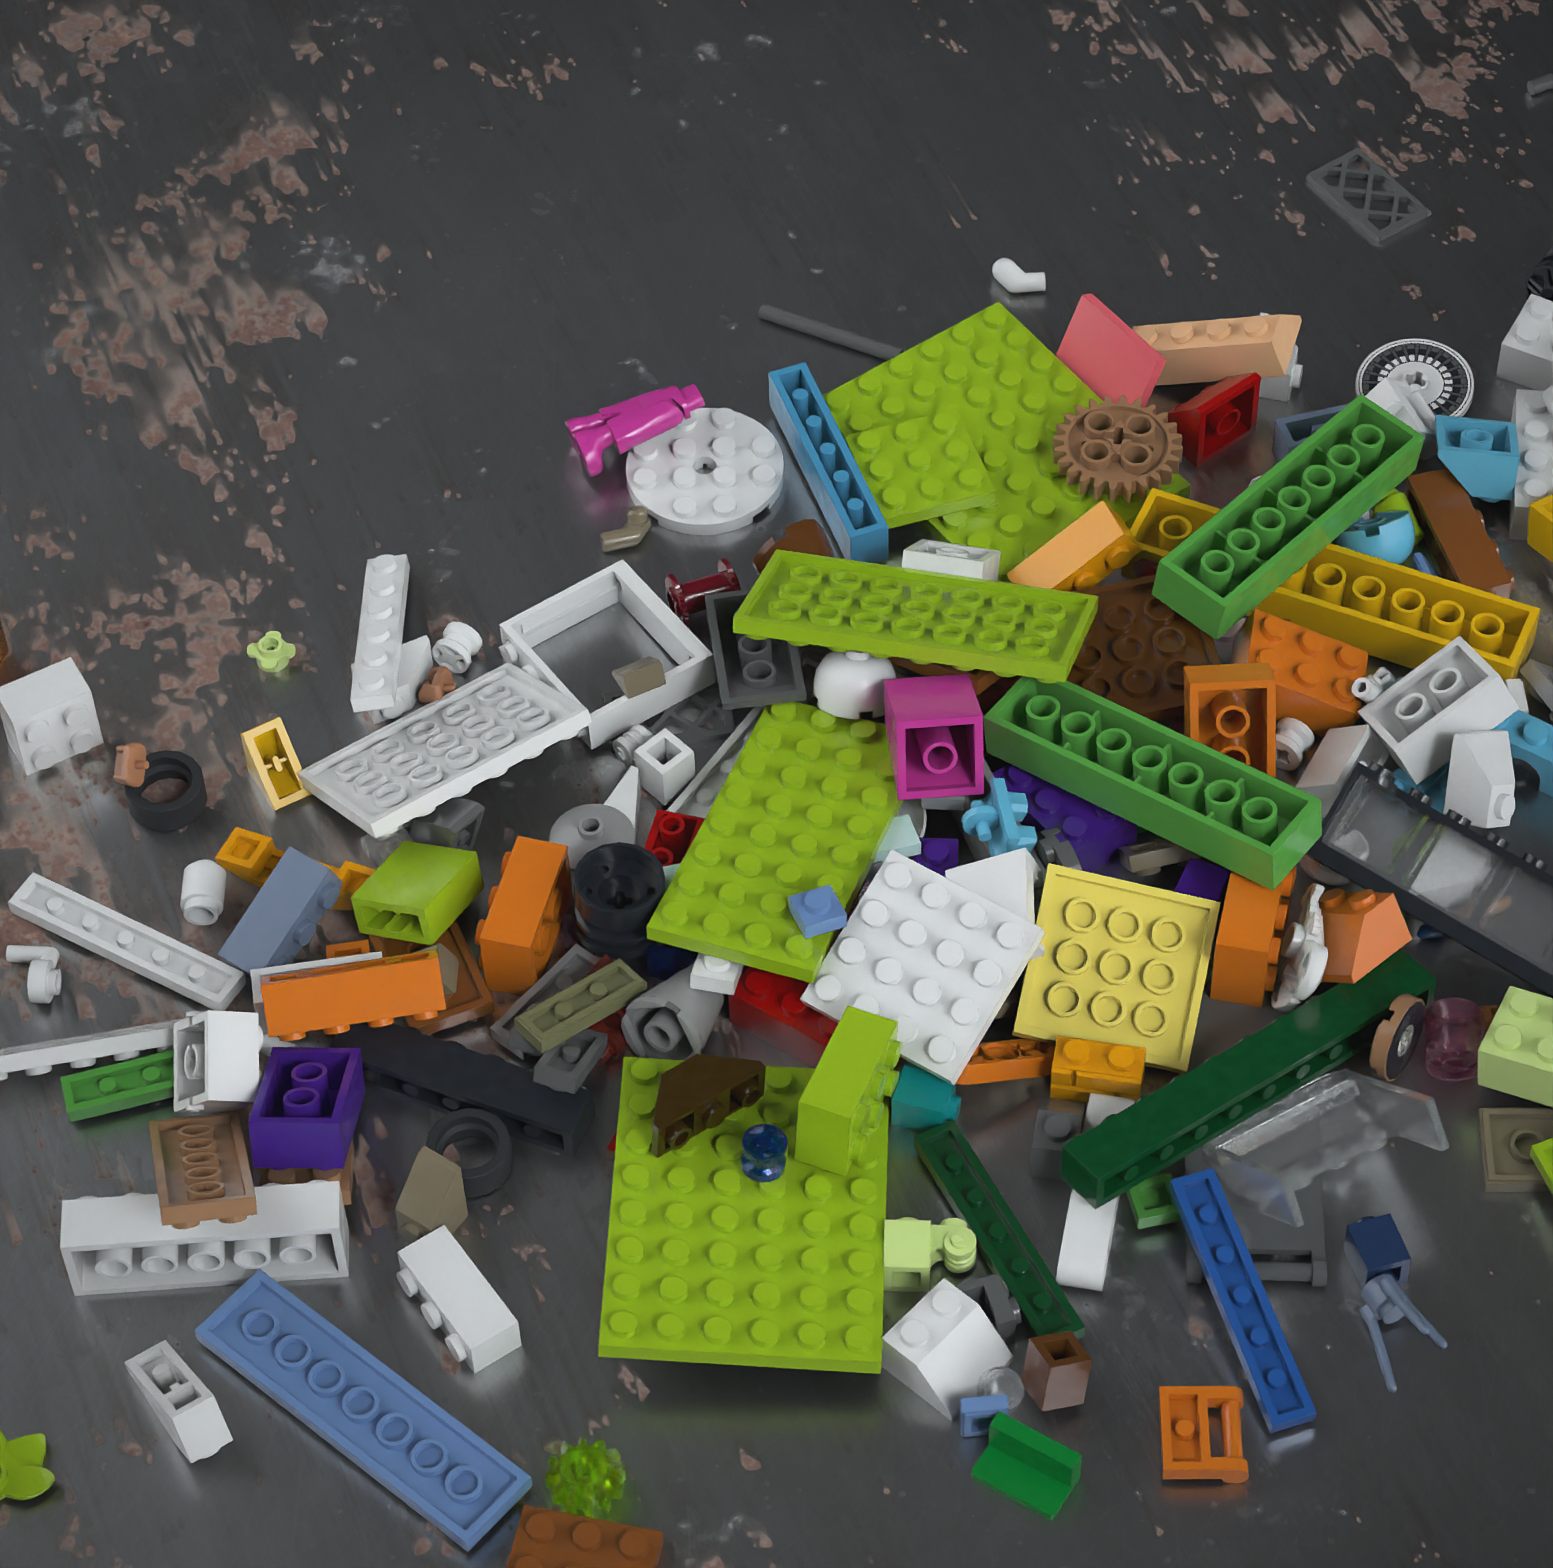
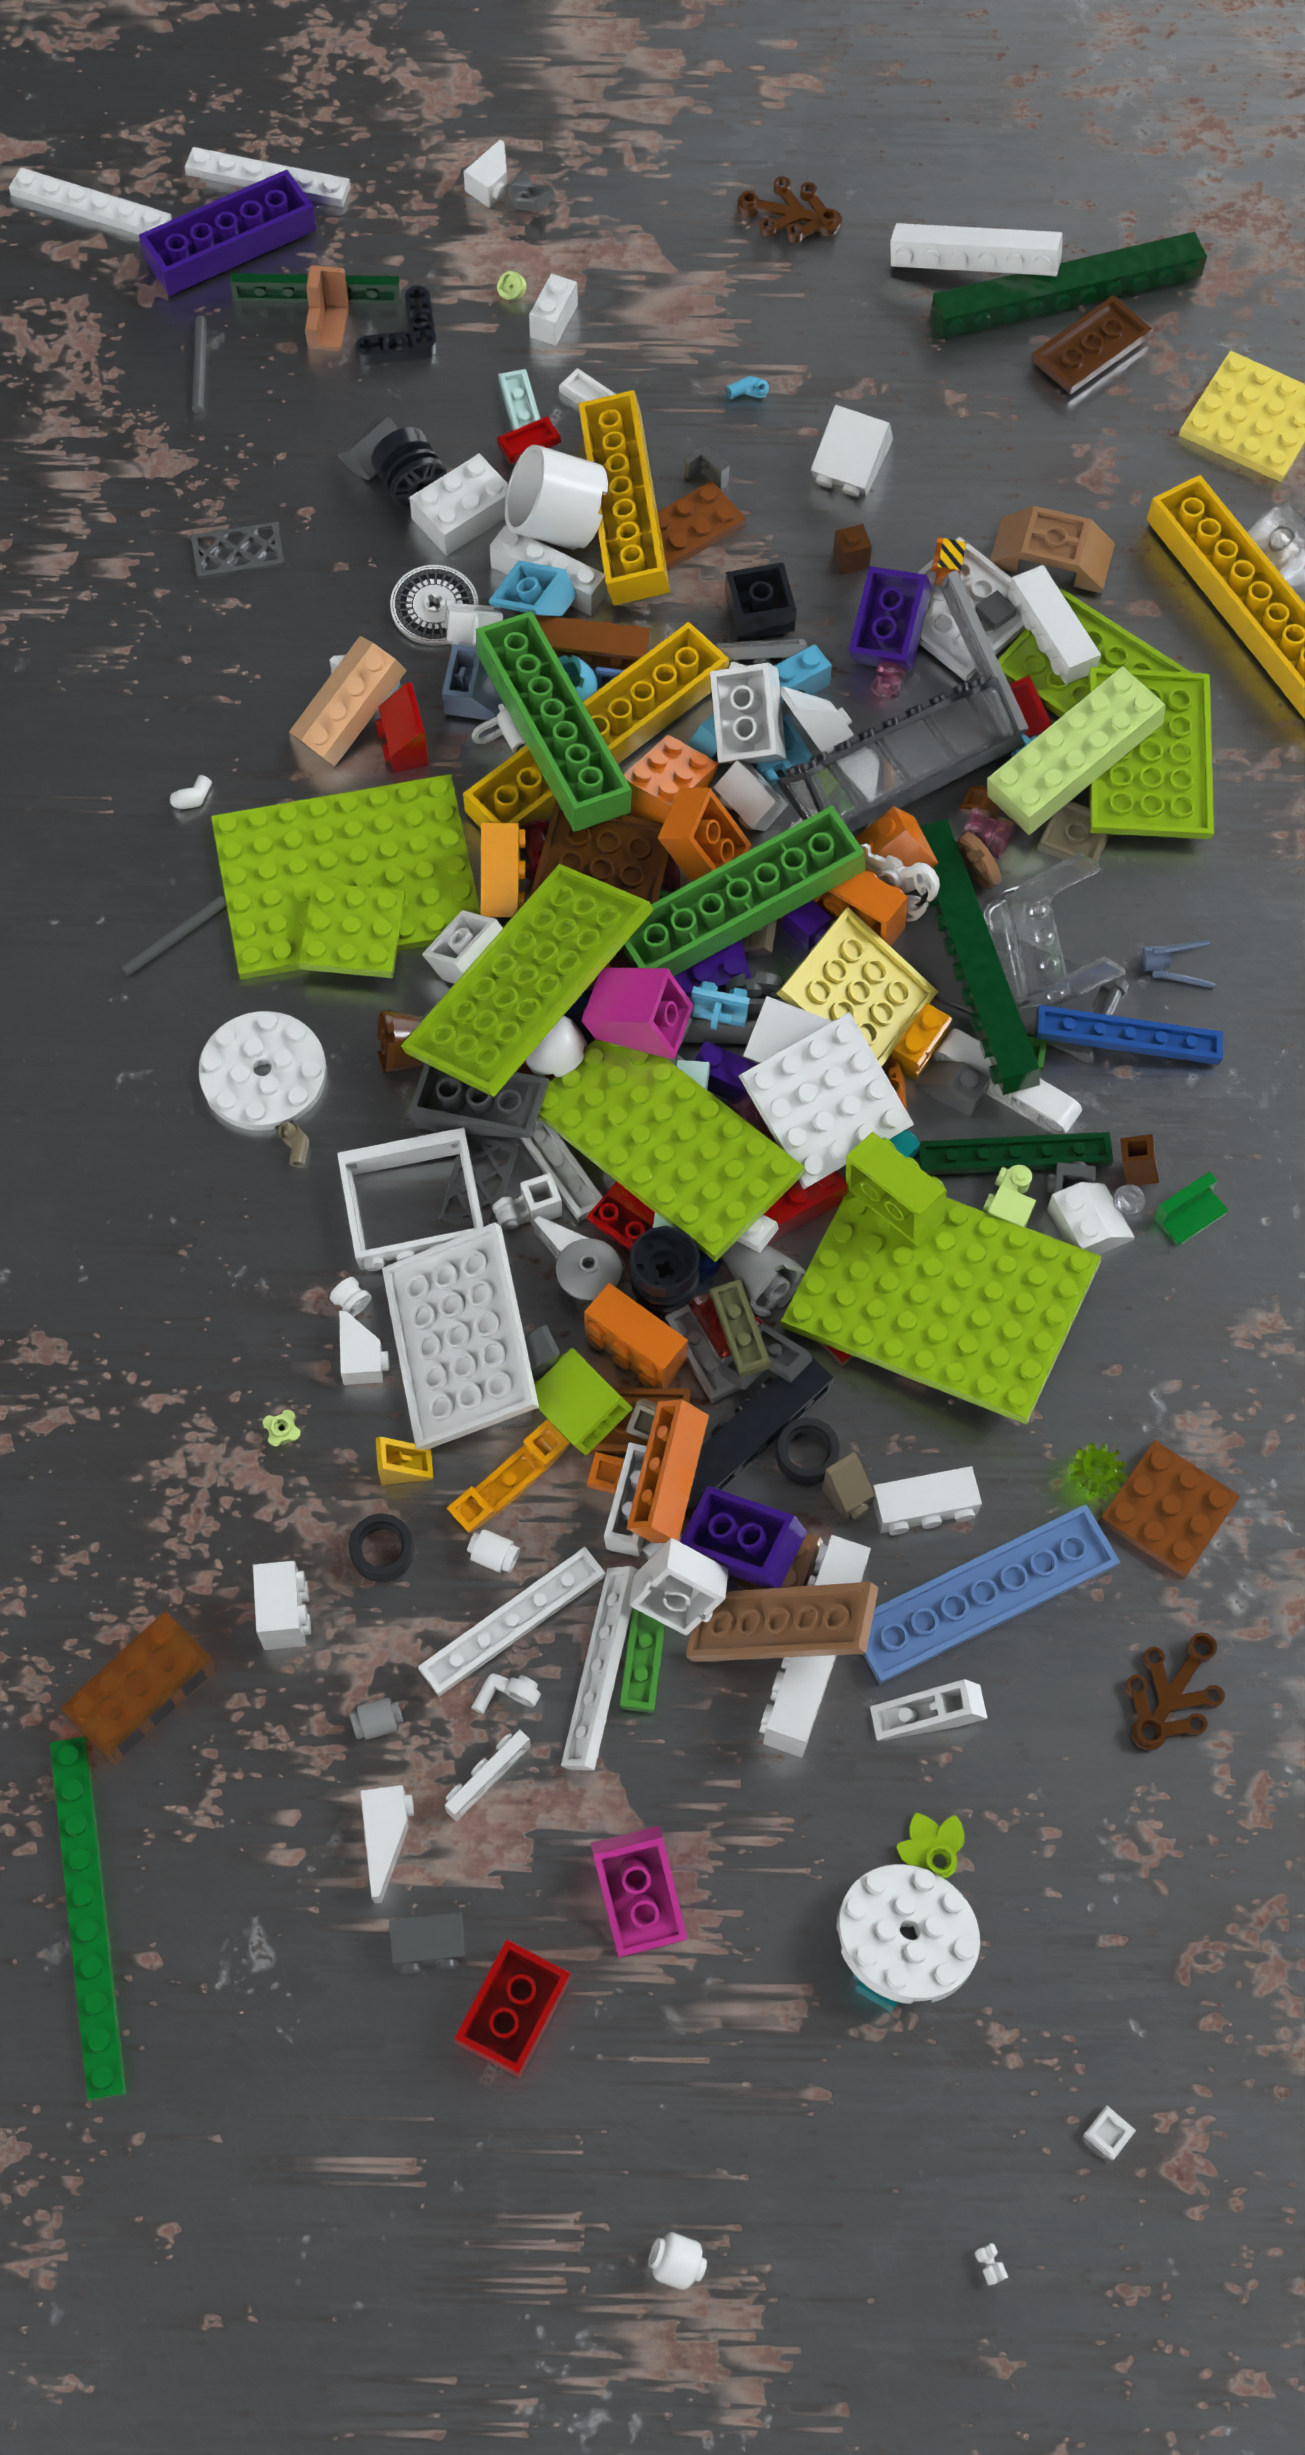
camera: 70 degrees left, 15 degrees up
nougat piece [113,742,149,787] -> none
sand blue brick [217,846,344,979] -> none
white plate [350,554,410,713] -> none
nougat piece [418,666,457,704] -> none
dark pink piece [565,384,705,477] -> none
dark tan slope [612,656,666,699] -> none
dark brown slope [652,1054,766,1158] -> none
dark red hose [665,558,741,628] -> none
wheel [740,1124,788,1182] -> none
dark azure brick [768,362,889,563] -> none
medium blue plate [789,884,847,939] -> none
medium blue tile [959,1394,1009,1437] -> none
medium nougat gear [1053,395,1183,503] -> none
coral tile [1055,293,1167,408] -> none
orange plate [1158,1386,1249,1484] -> none
dark blue brick [1343,1214,1411,1290] -> none
white arm [1352,667,1396,704] -> none

